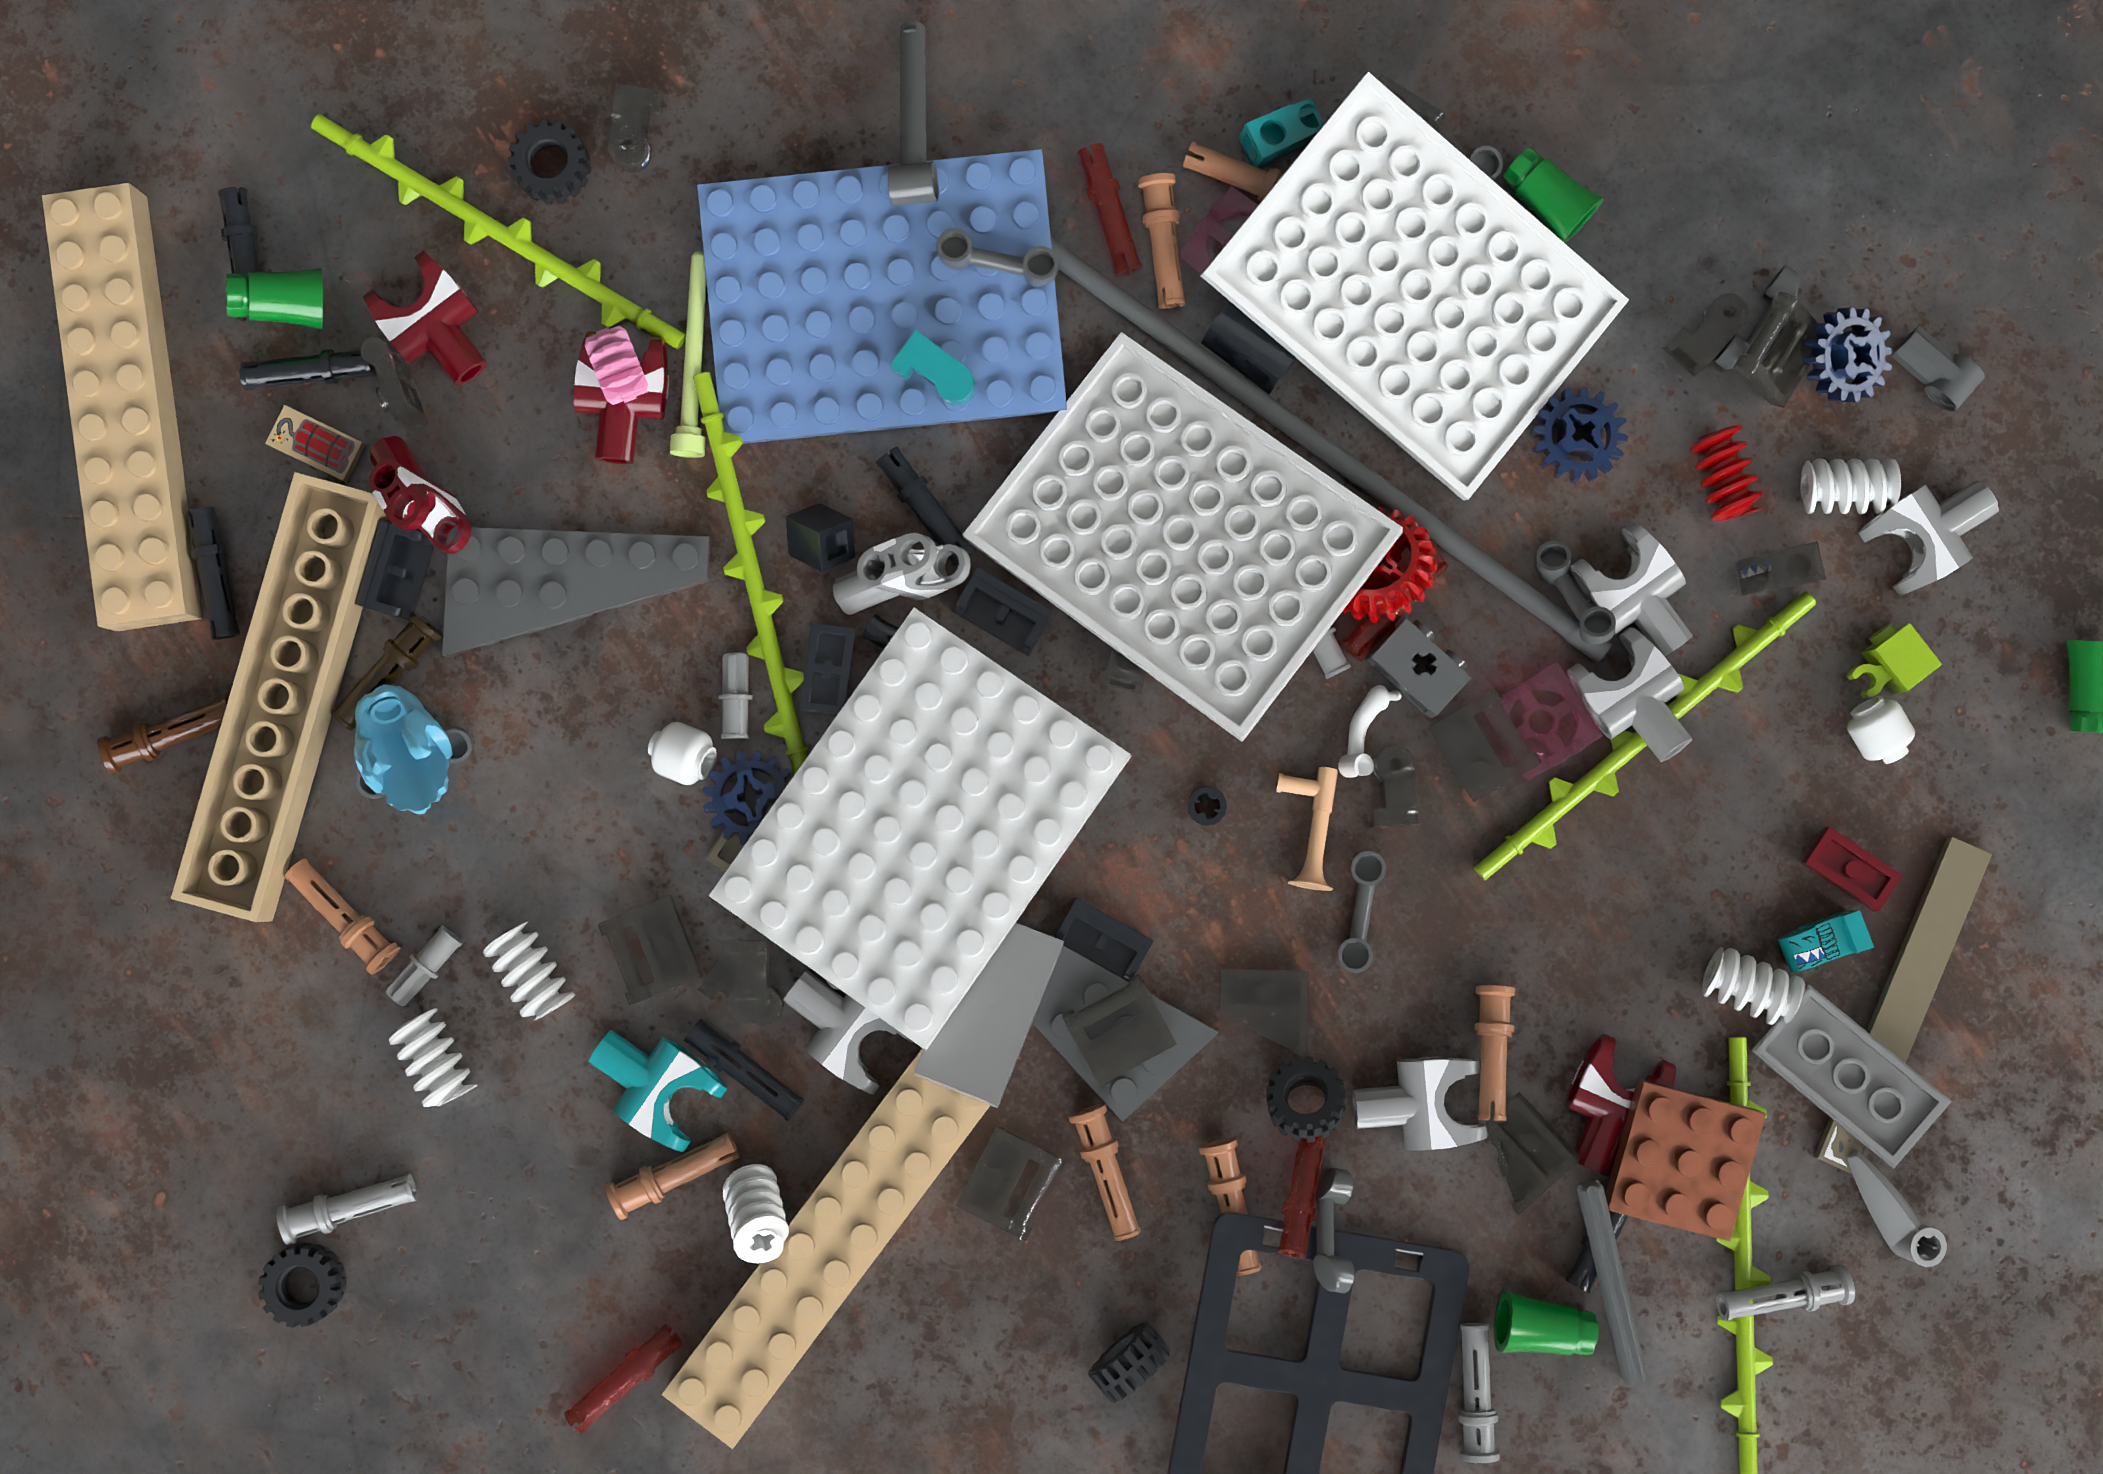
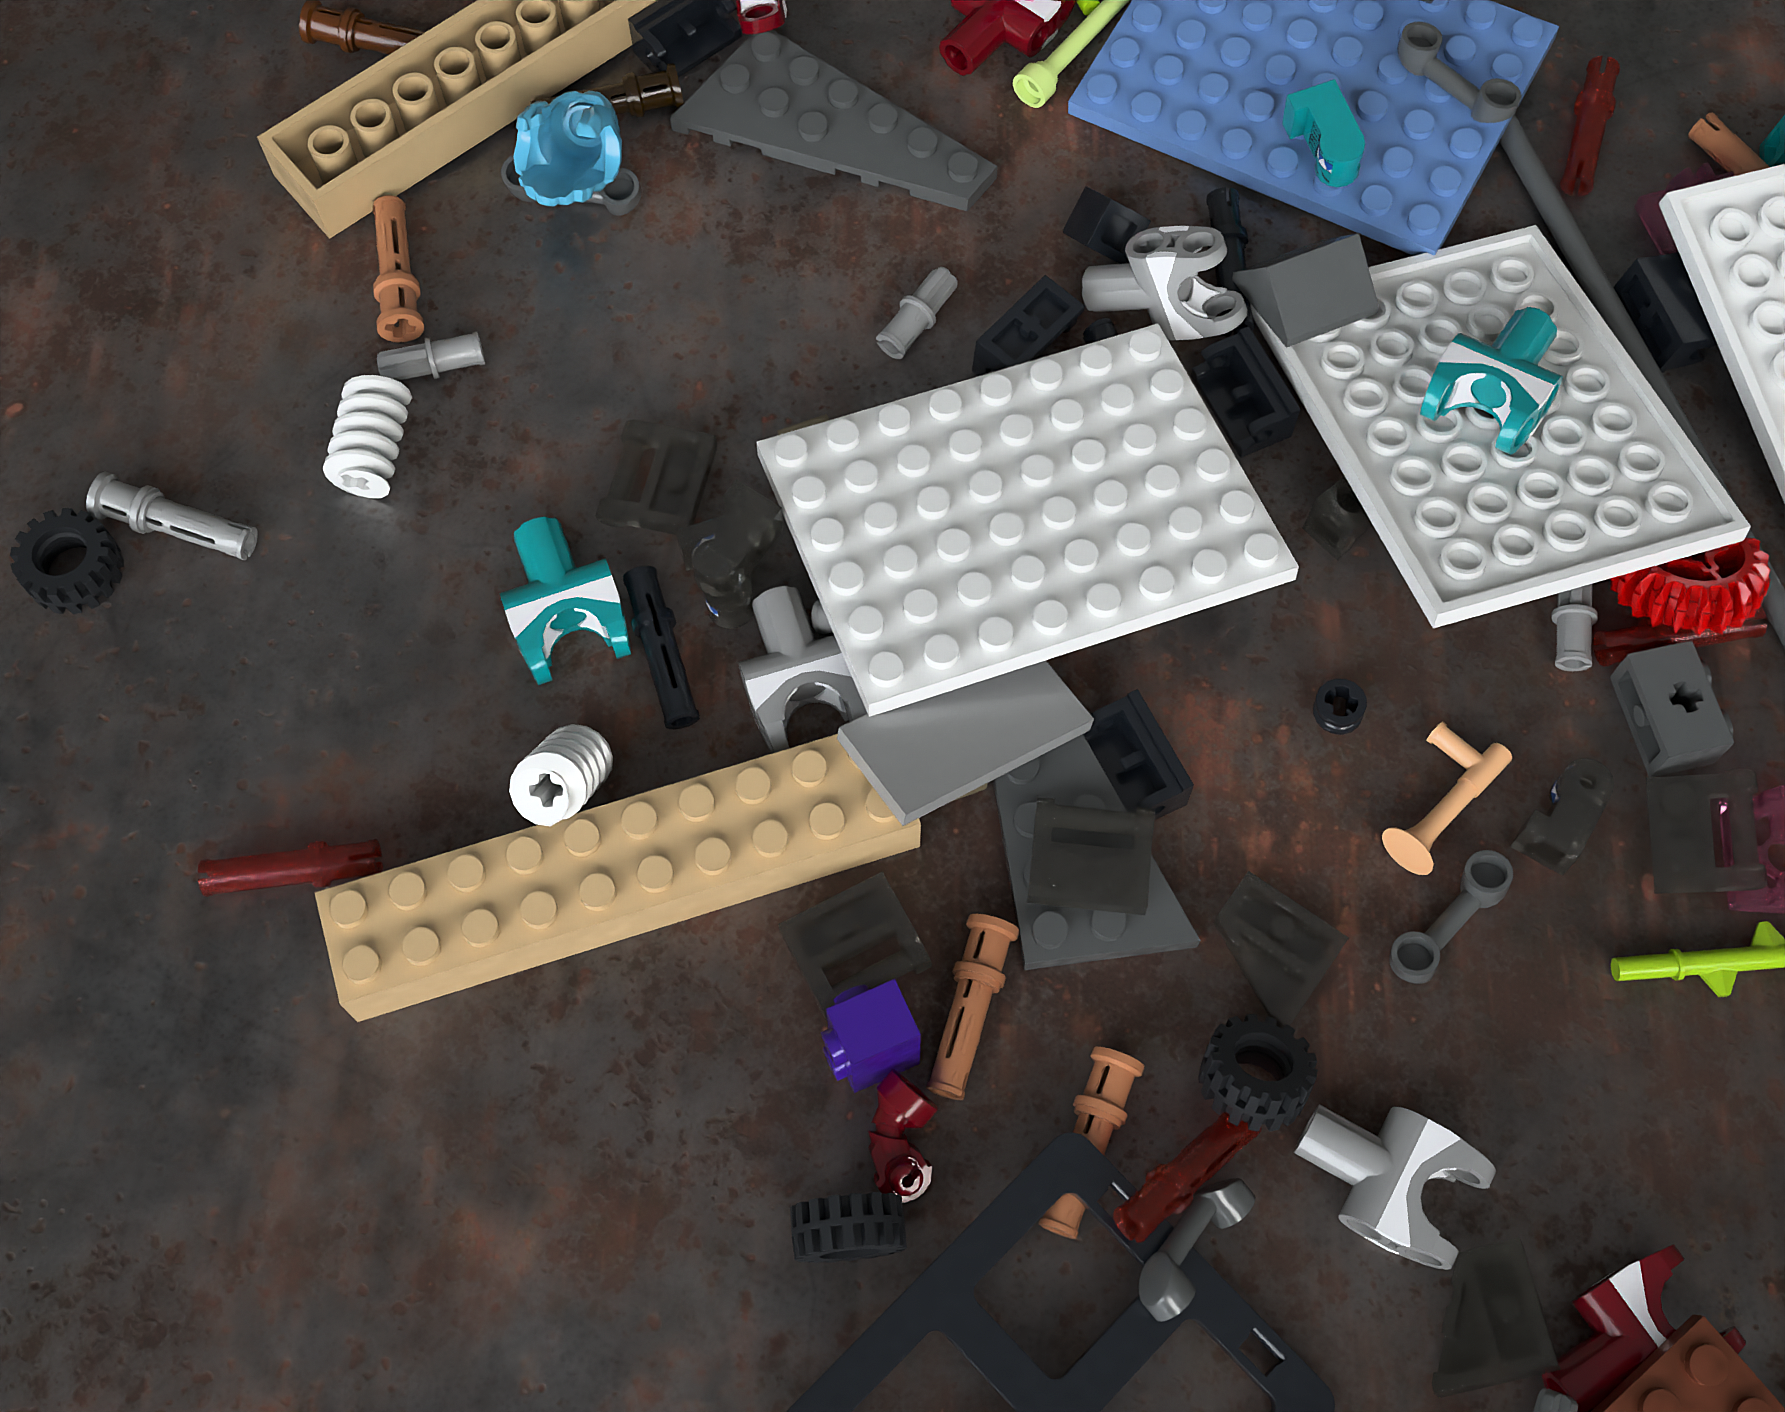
camera: 40 degrees right, 20 degrees down
white piece [483,922,575,1021] -> none
nougat pin [605,1132,740,1221] -> none
white head [648,722,717,785] -> none
lime plant [693,372,808,775] -> none
dark blue gear [703,750,791,846] -> none
nougat pin [1138,173,1186,309] -> none
white piece [1338,685,1402,778] -> none
nougat pin [1474,985,1515,1121] -> none
none -> dark purple brick [821,979,921,1093]
none -> dark red arm [868,1069,939,1202]
none -> dark grey slope [1232,233,1379,348]
none -> teal connector [1420,307,1563,455]

